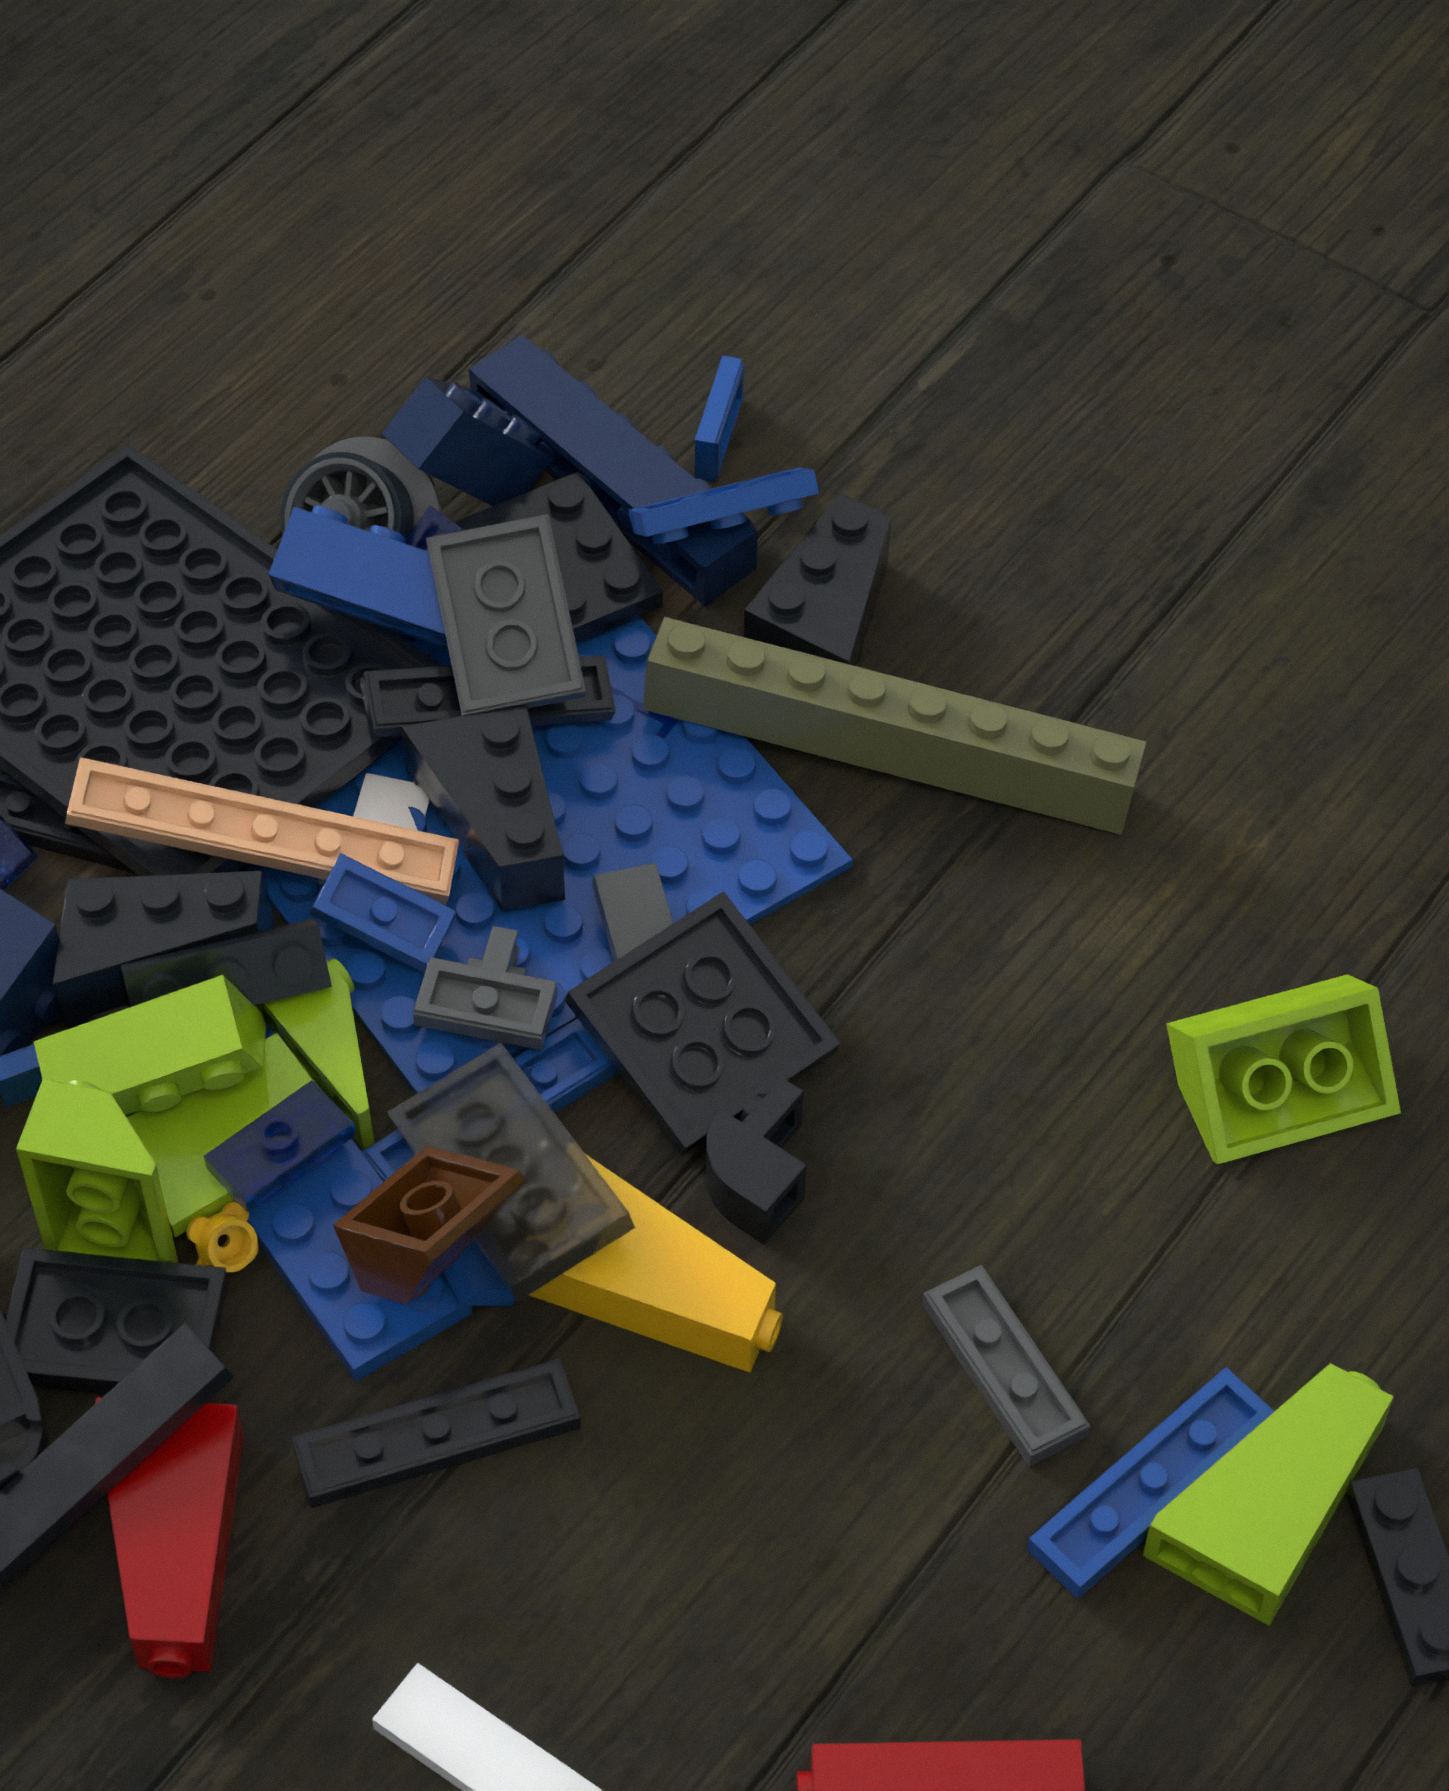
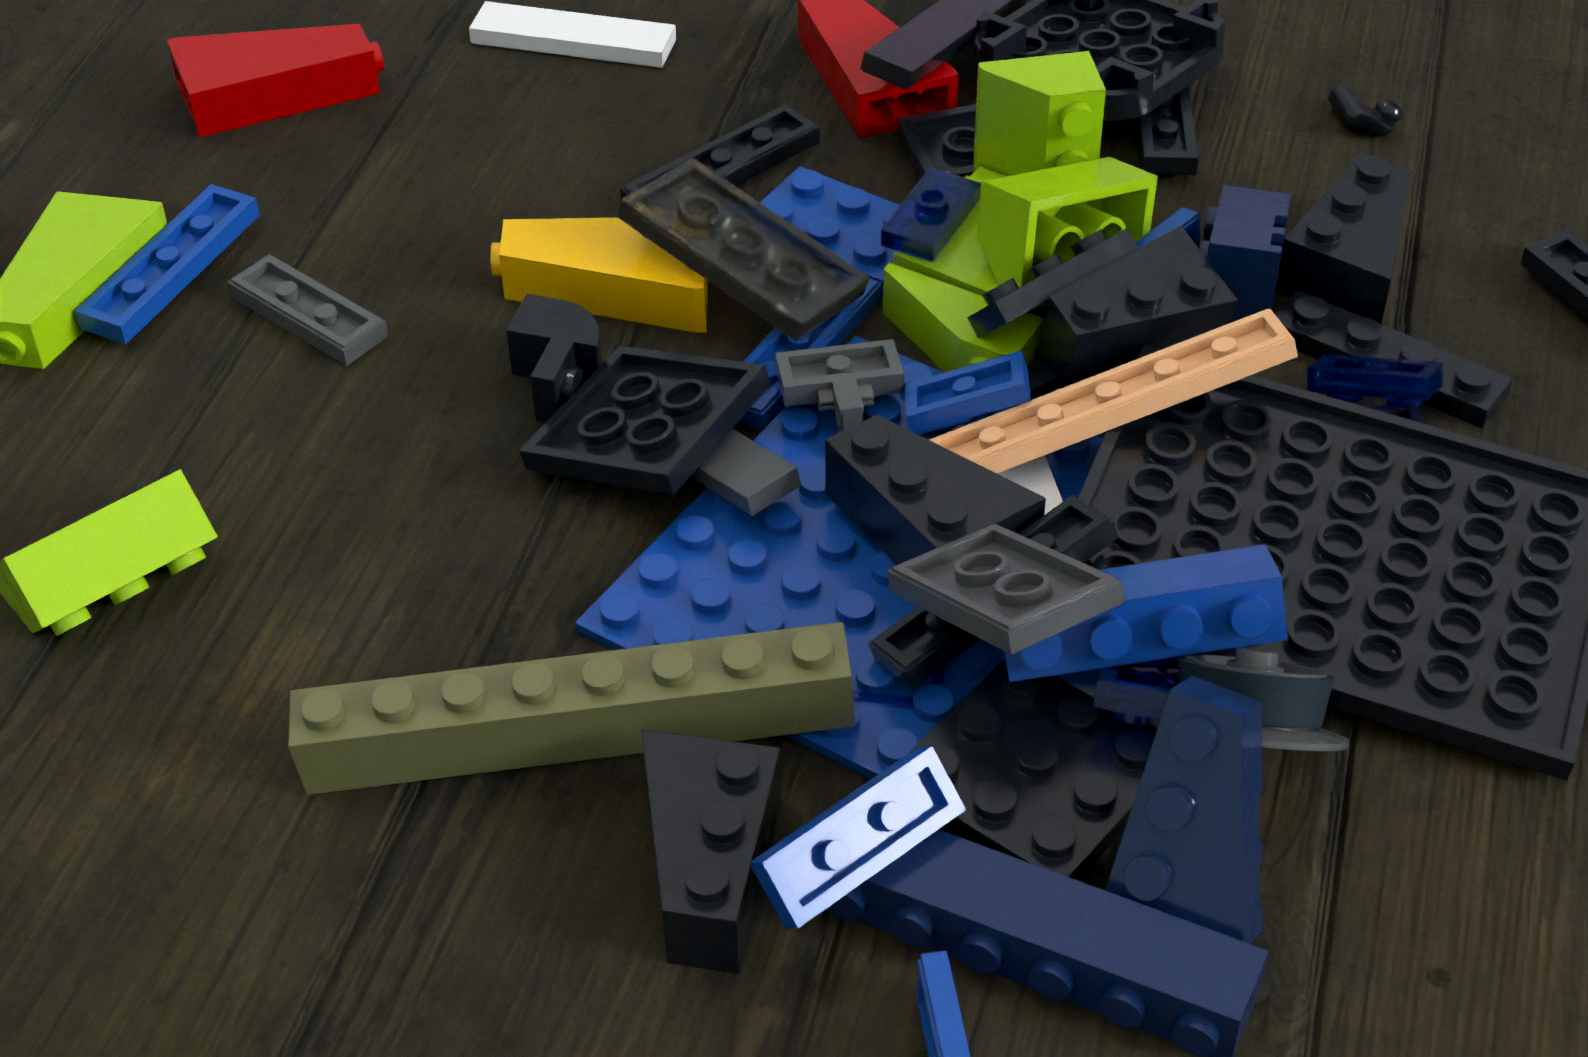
camera: 160 degrees right, 10 degrees down
reddish brown slope [333,1145,524,1305] -> none

